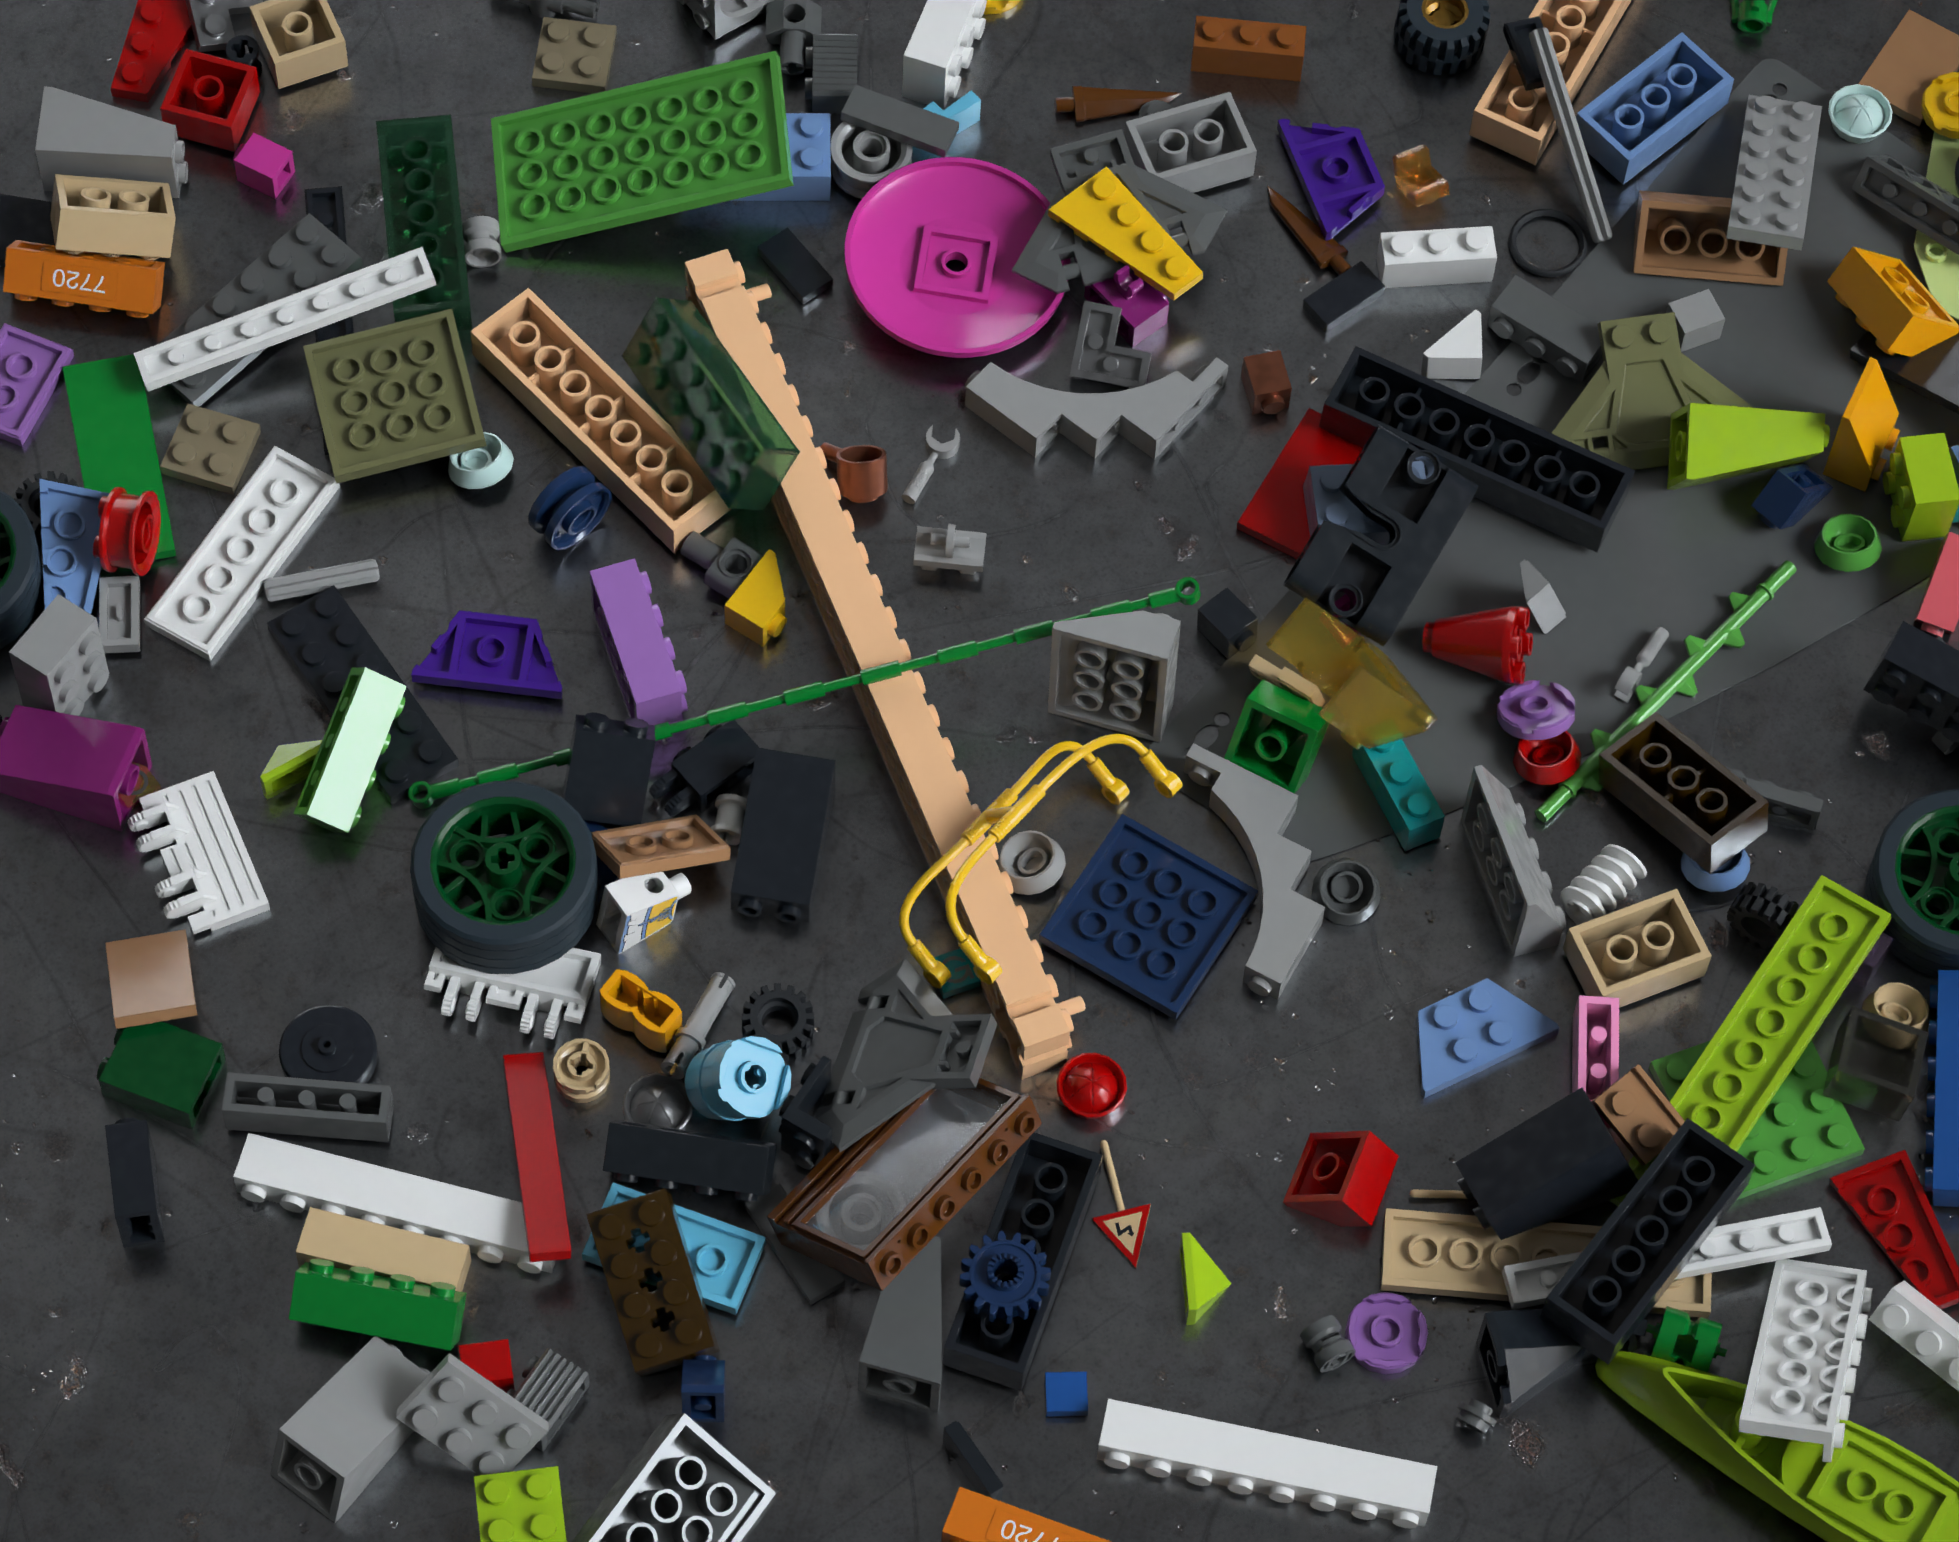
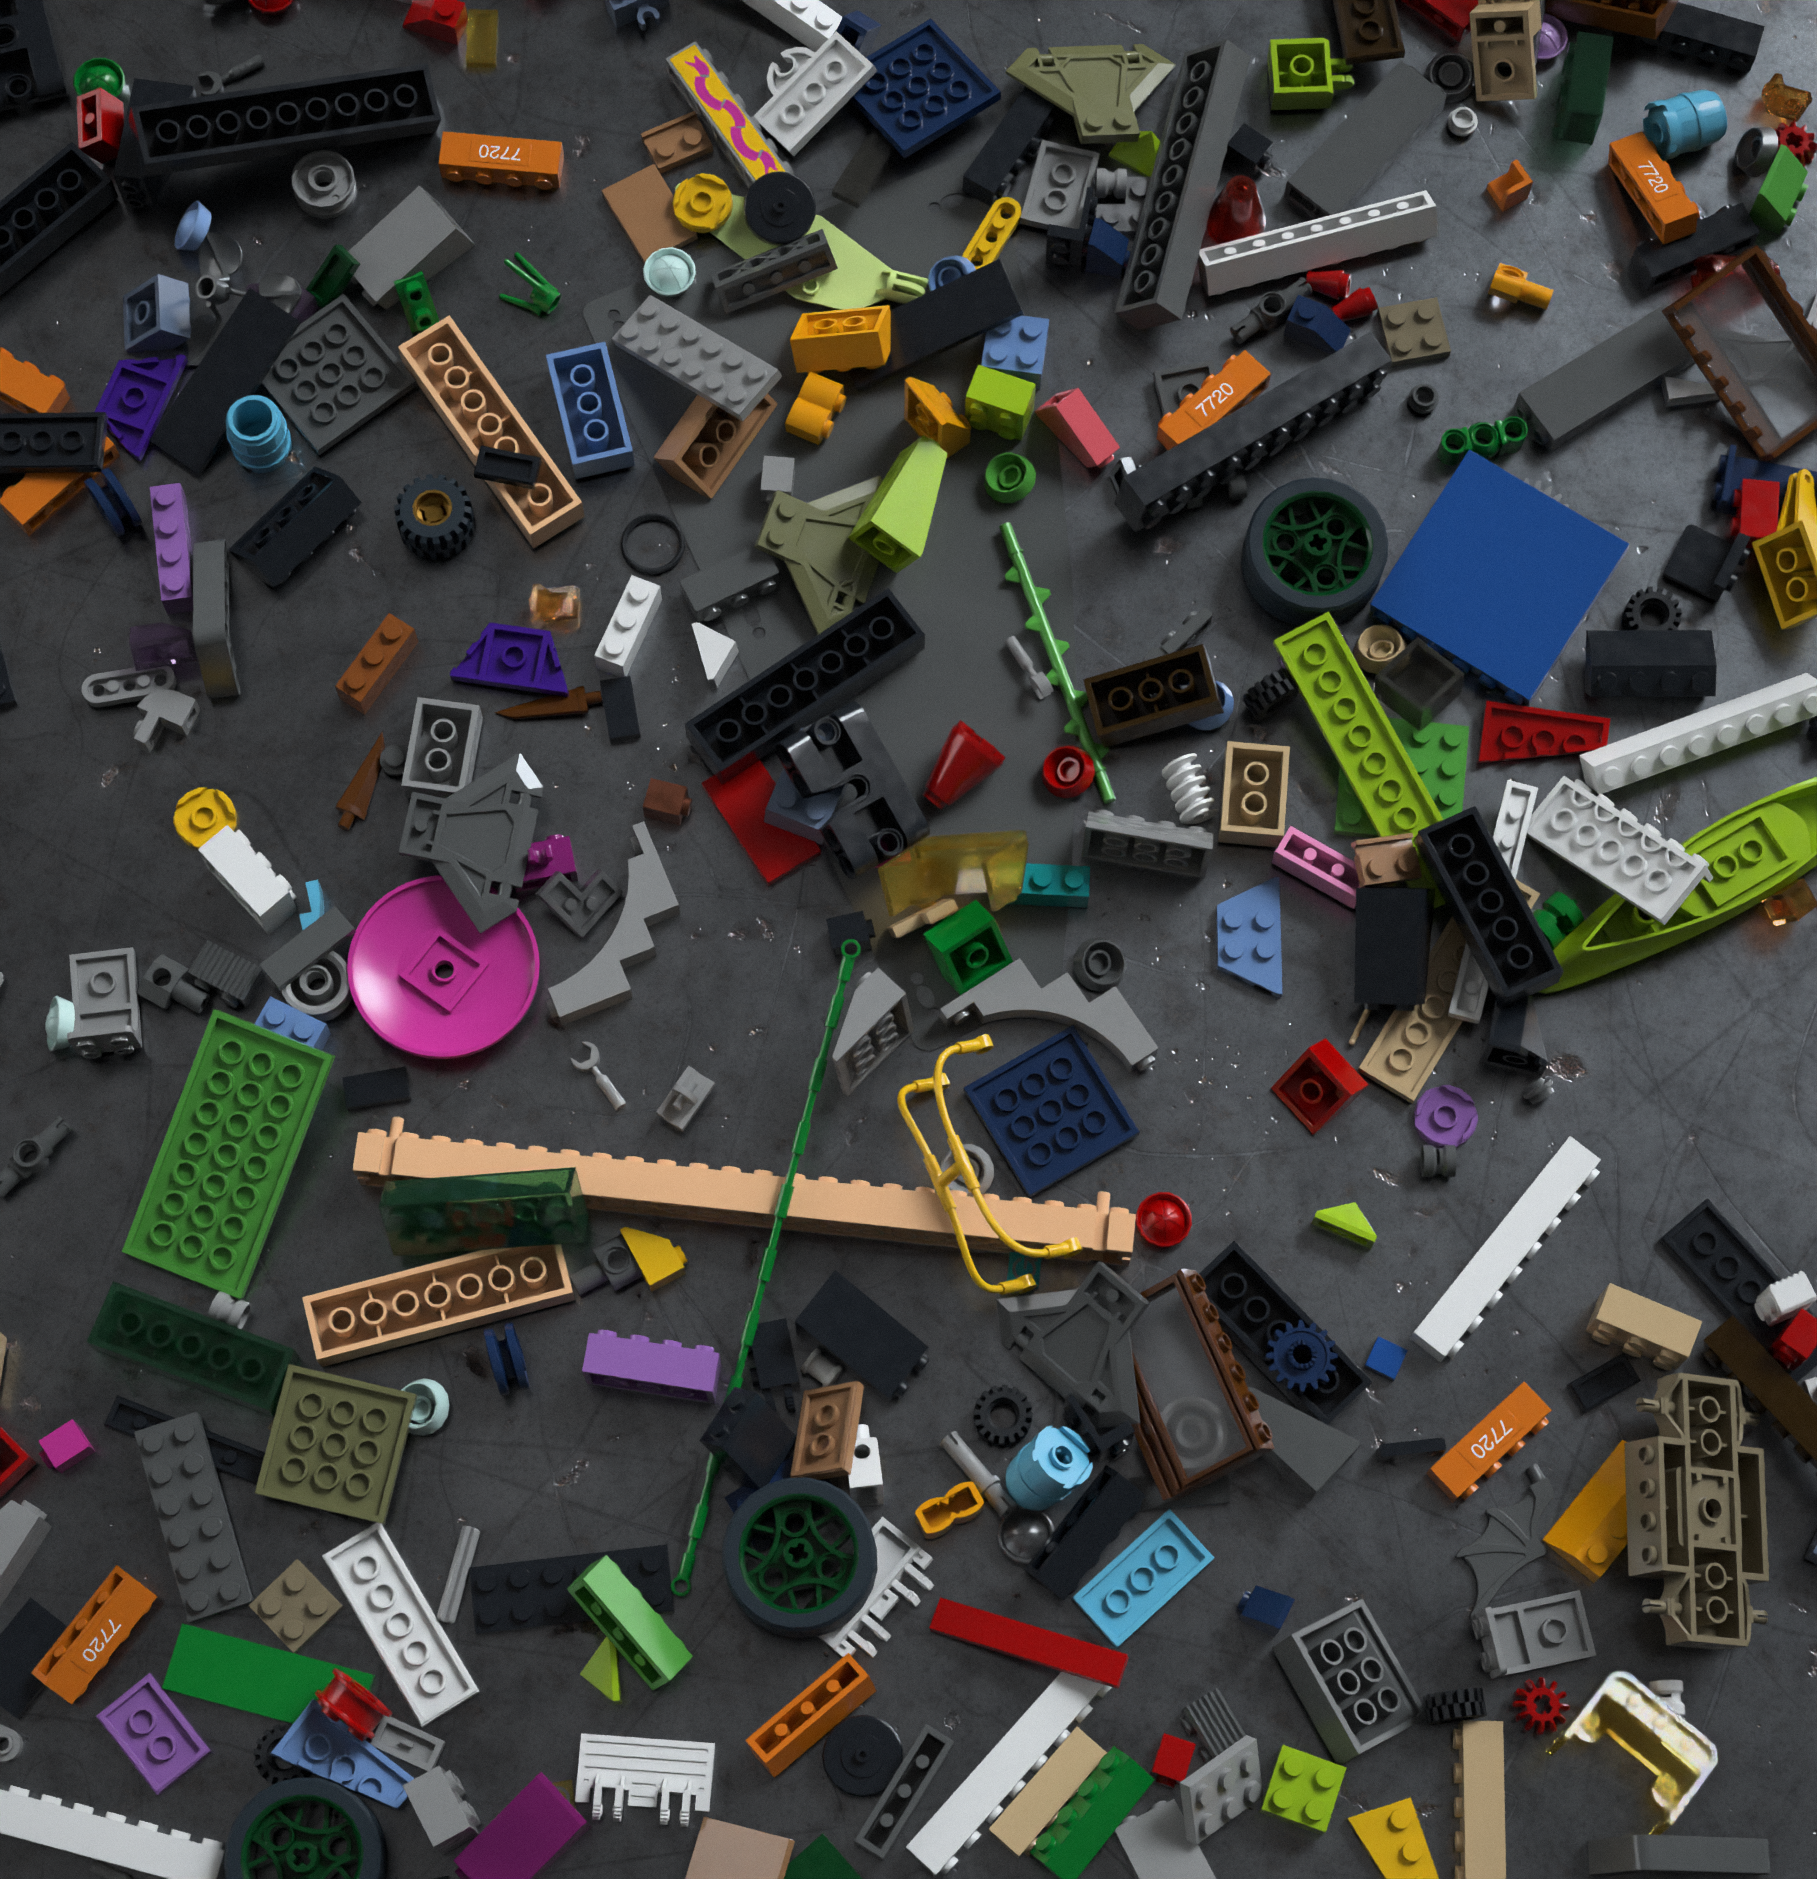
camera: 60 degrees left, 10 degrees up
tan brick [50,174,176,260] -> none
white plate [134,247,437,392] -> none
dark purple wing [411,610,563,699] -> none
dark tan plate [532,17,617,94] -> none
tan wheel [553,1039,610,1103] -> none
dark brown brick [586,1188,720,1377] -> none
copper piece [820,442,888,503] -> none
yellow wing [1048,166,1203,301] -> none
piece [1091,1140,1151,1268] -> none
medium lavender tile [1497,680,1575,740] -> none
light grey slope [1520,559,1566,634] -> none
light grey axle [1529,27,1612,243] -> none
dark blue slope [1751,464,1833,529] -> none
none -> orange brick [745,1653,877,1778]
none -> light orange brick [785,371,847,445]

